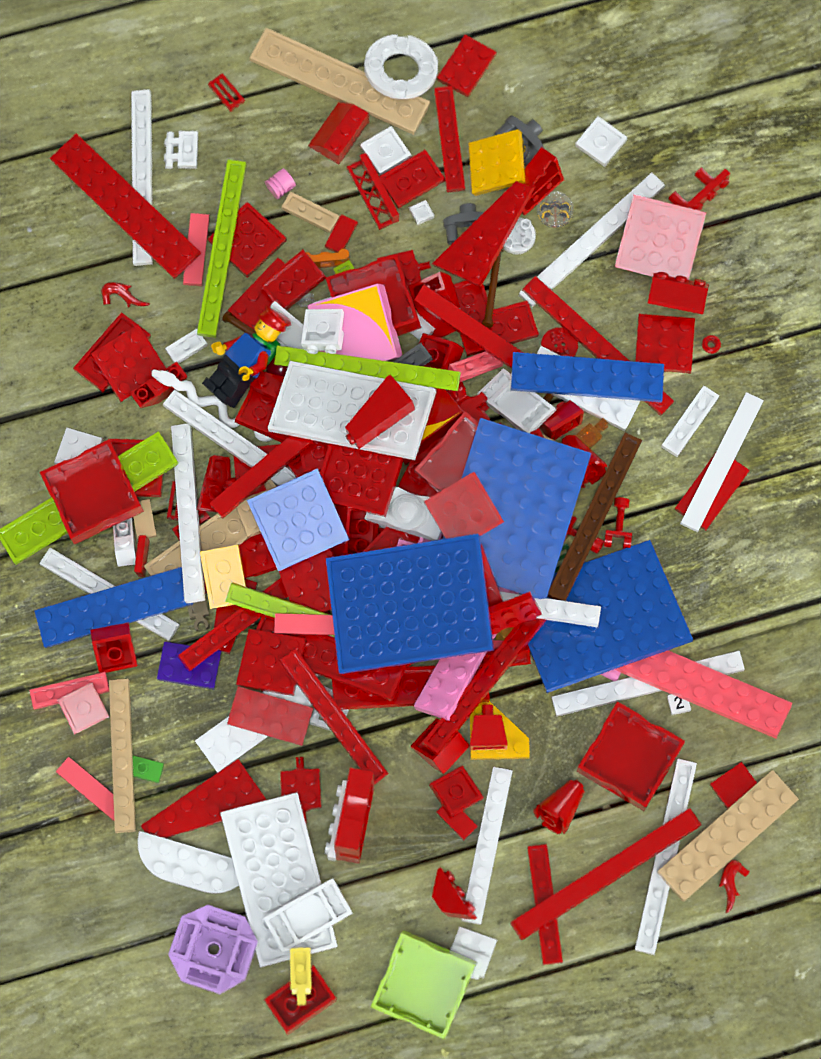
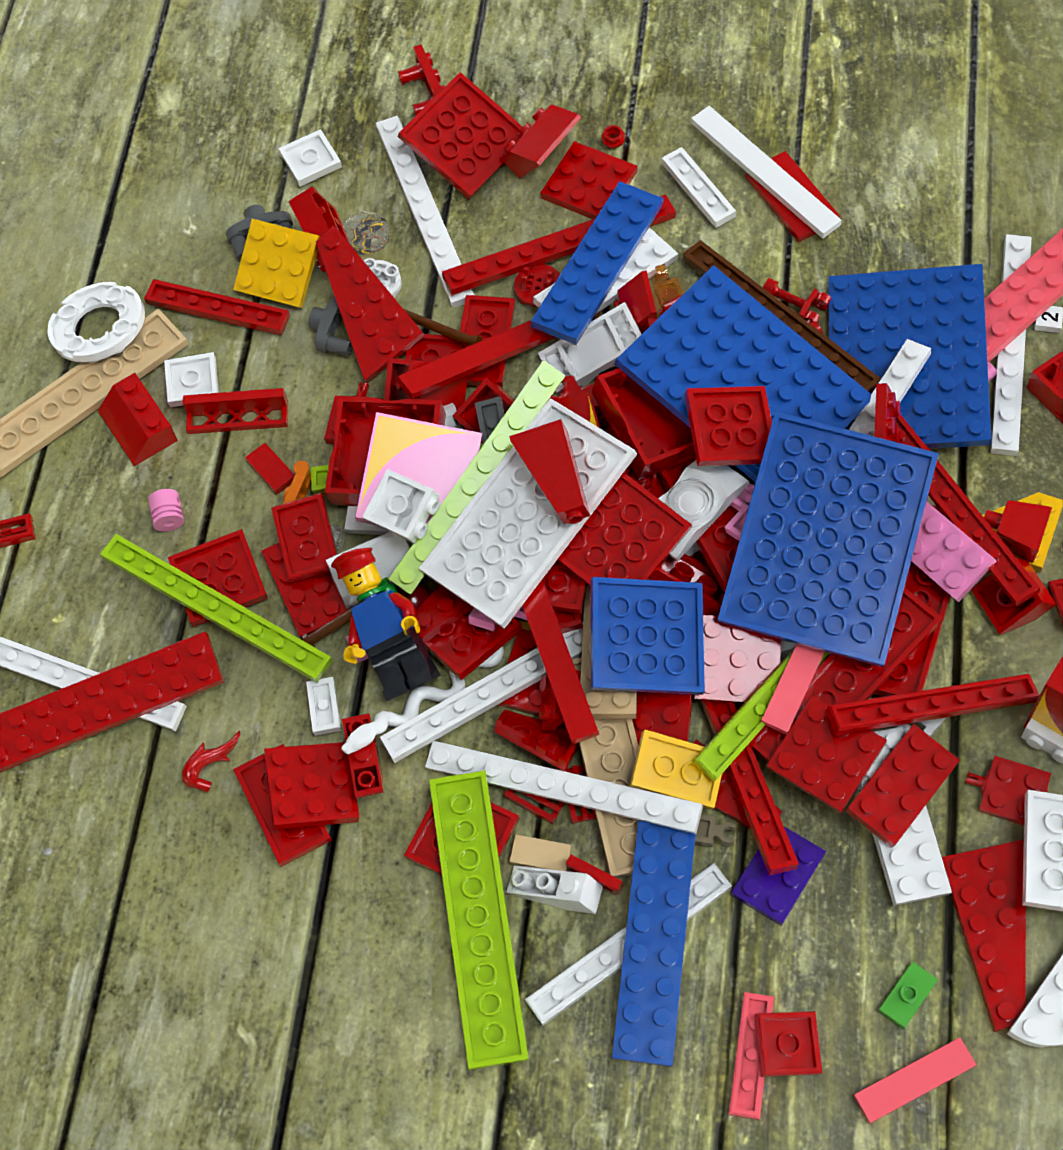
camera: 60 degrees left, 10 degrees down
red tile [40,439,144,545] -> none
white plate [54,428,103,465] -> none
red slope [91,622,138,673] -> none
tan plate [109,679,136,833] -> none
white plate [164,131,198,169] -> none
coral tile [183,213,210,286] -> none
tan plate [282,191,340,234] -> none
red plate [379,149,445,209] -> none
white tile [409,200,434,226] -> none
red plate [437,34,496,98] -> none
coral plate [448,351,504,382] -> none

